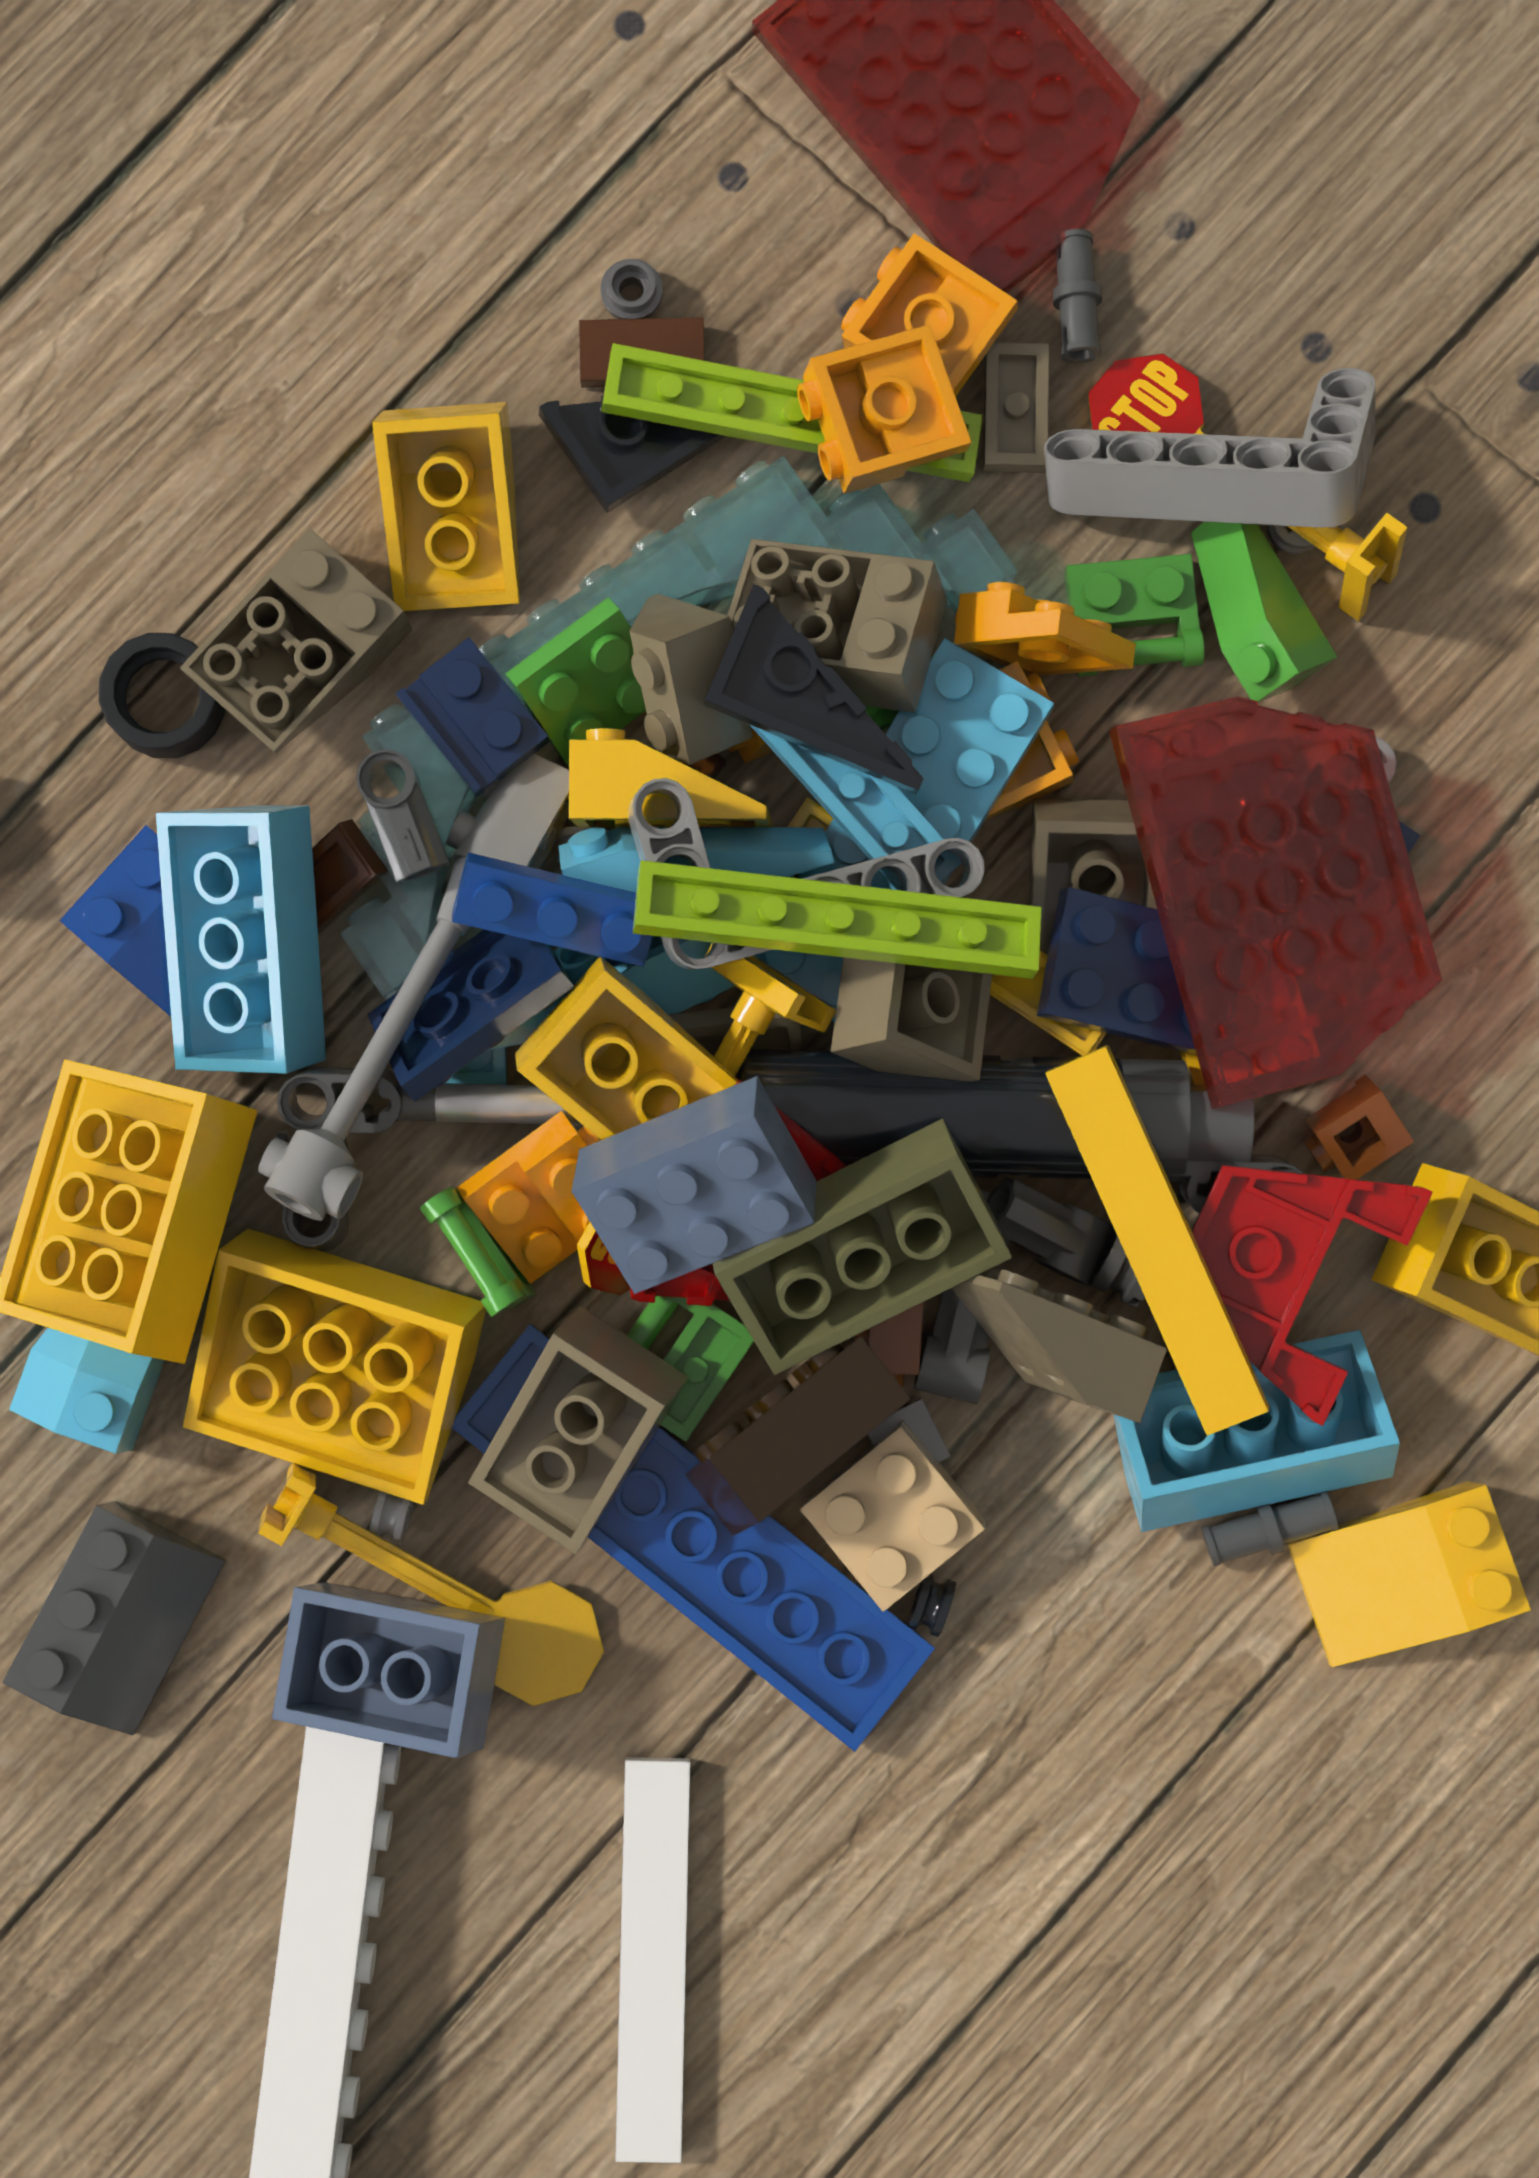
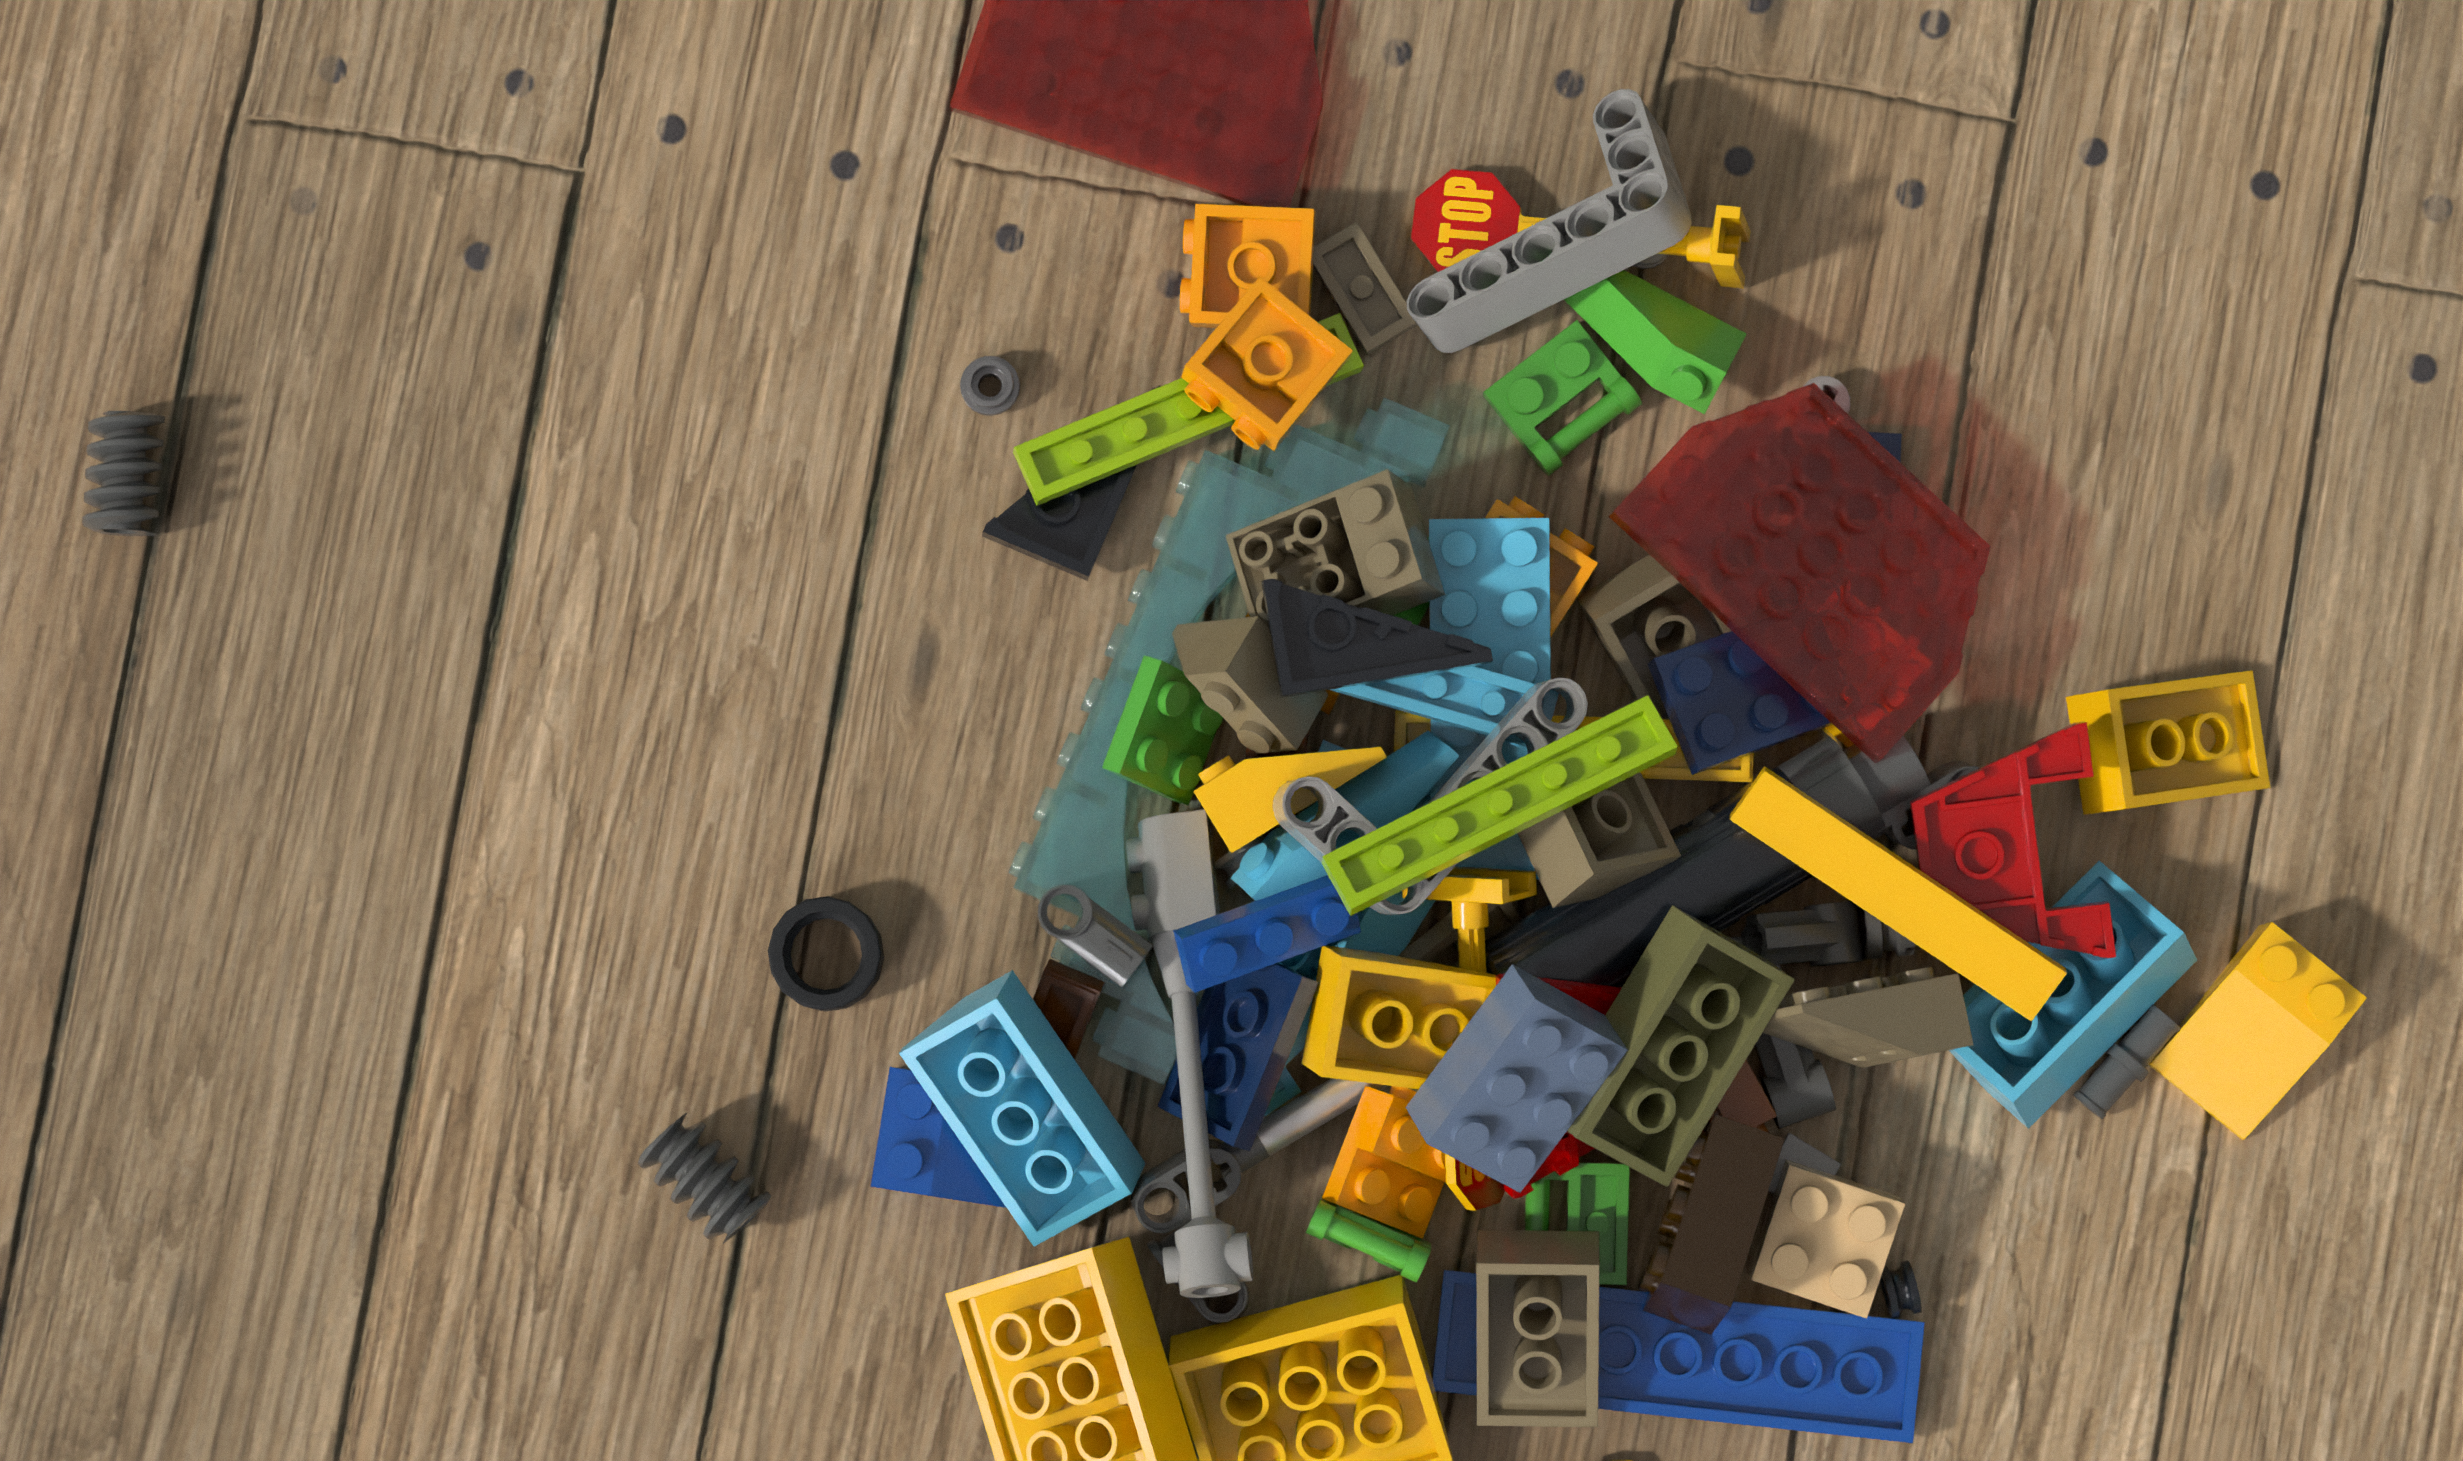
camera: 25 degrees left, 0 degrees up
dark tan slope [180,528,413,754] -> none
yellow slope [372,402,520,611] -> none
dark blue plate [395,637,550,798] -> none
reddish brown tile [579,317,705,388] -> none
light orange plate [954,582,1136,676] -> none
dark grey pin [1052,229,1102,363] -> none
dark orange brick [1303,1075,1414,1179] -> none

